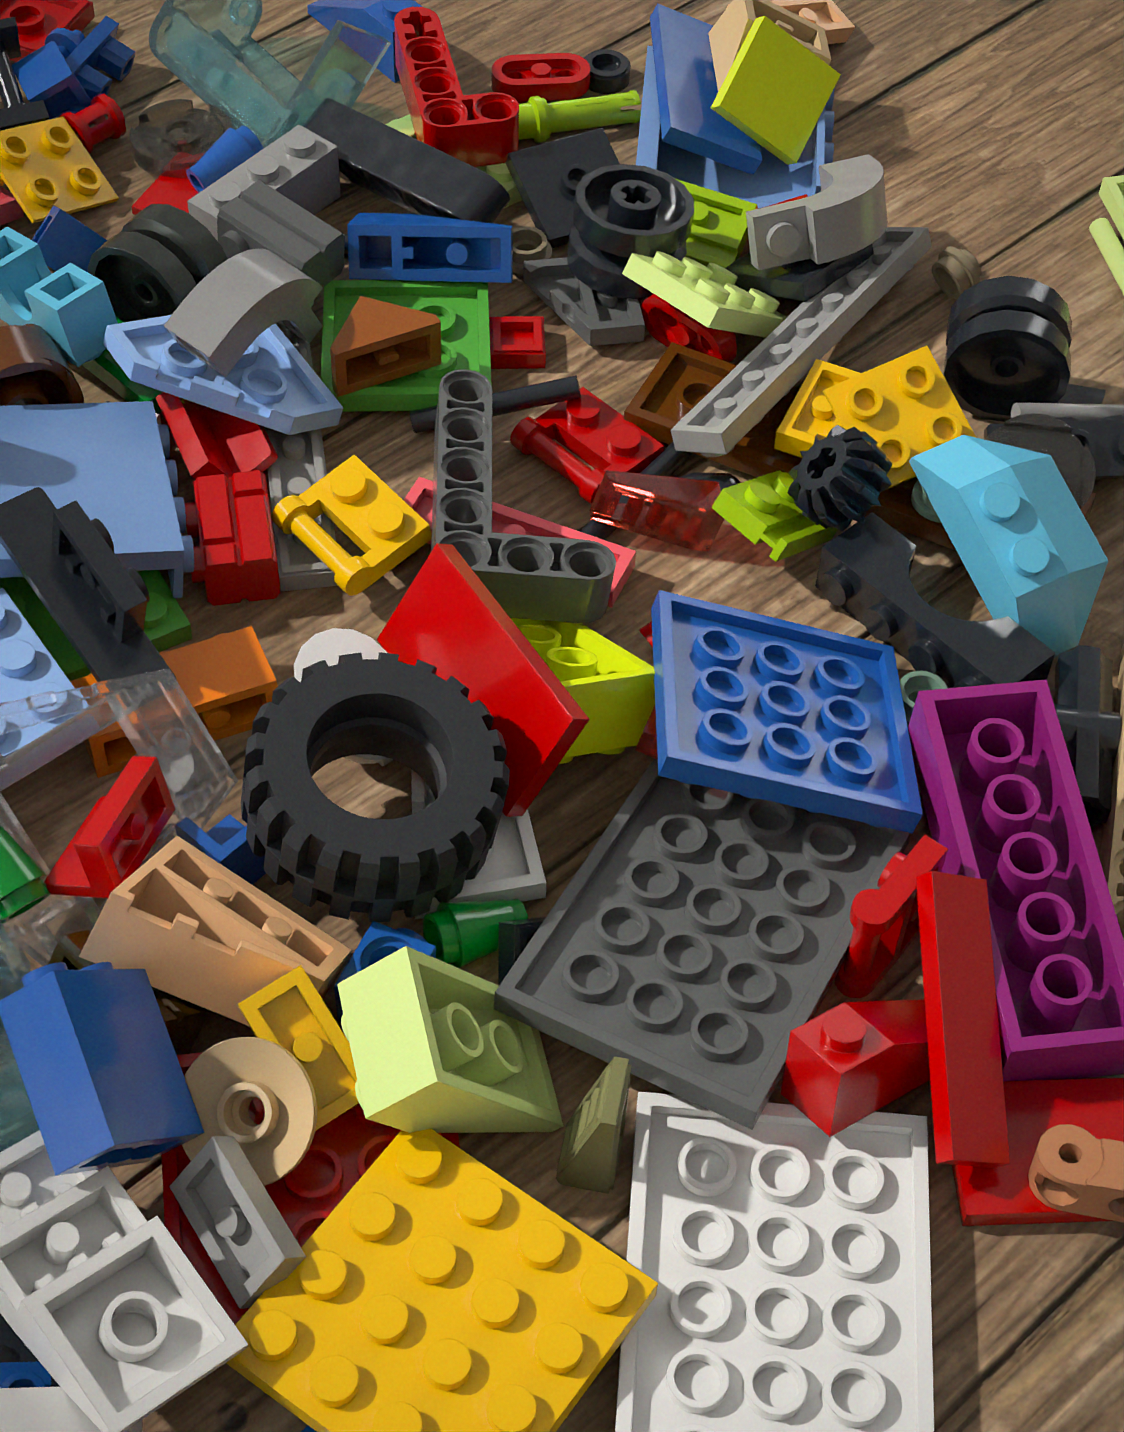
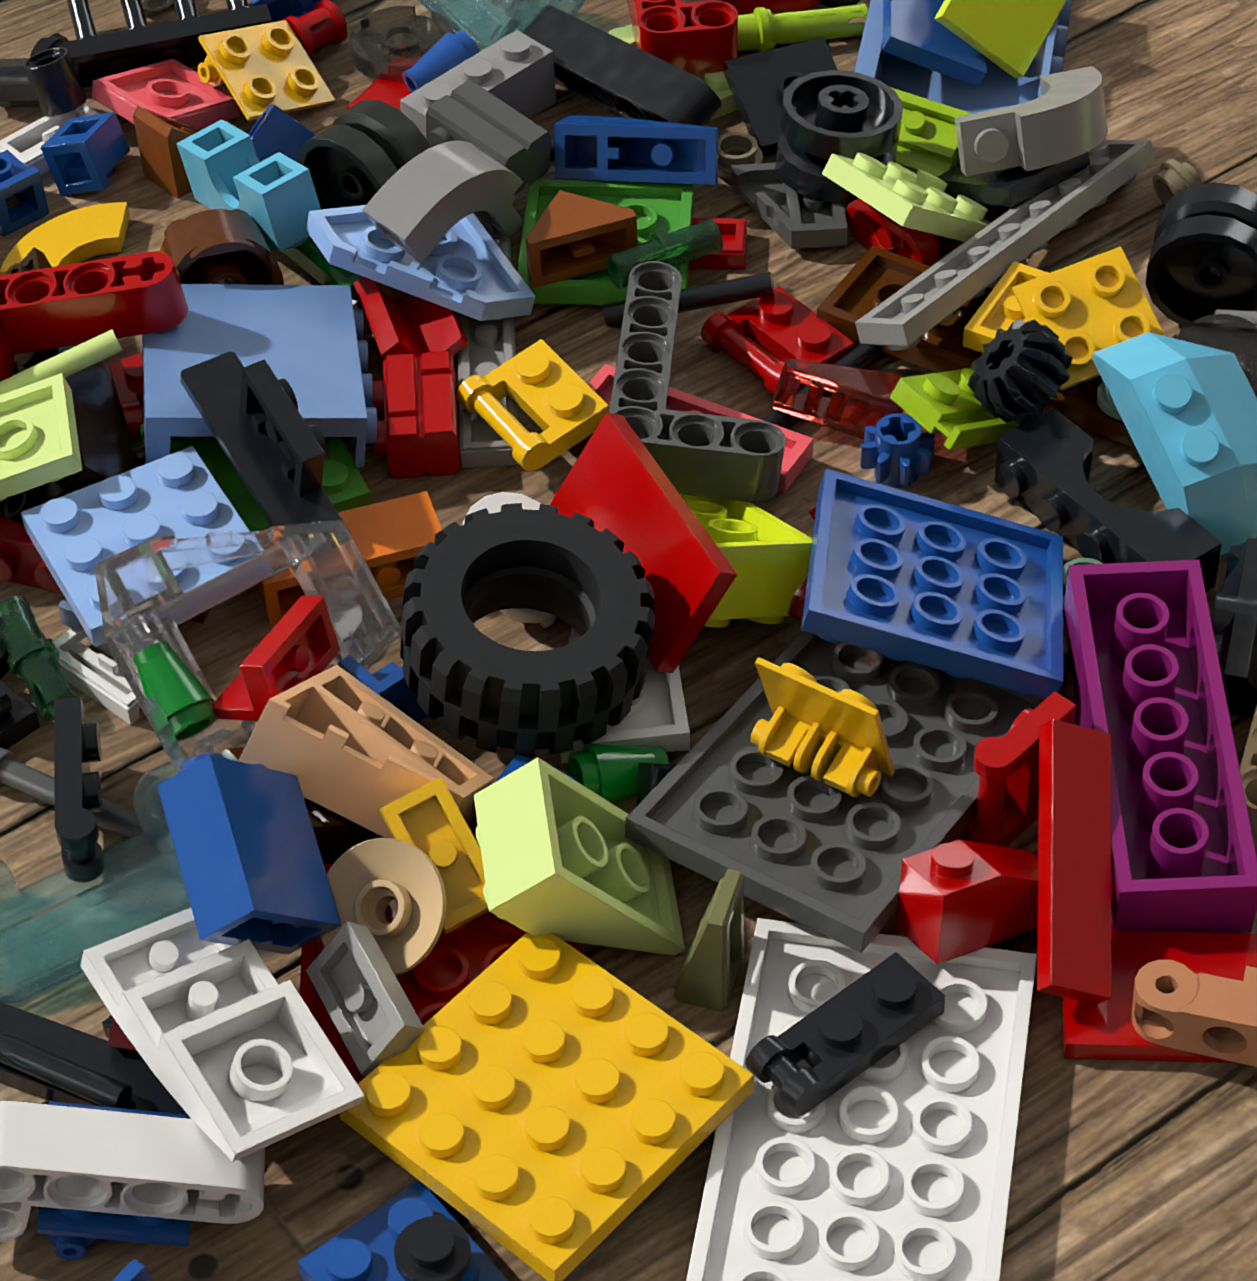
camera: 10 degrees right, 5 degrees down
none -> clear green pin [606,218,723,289]
none -> black plate [745,952,945,1116]
none -> yellow hinge [750,657,895,797]
none -> blue gear [860,413,935,488]

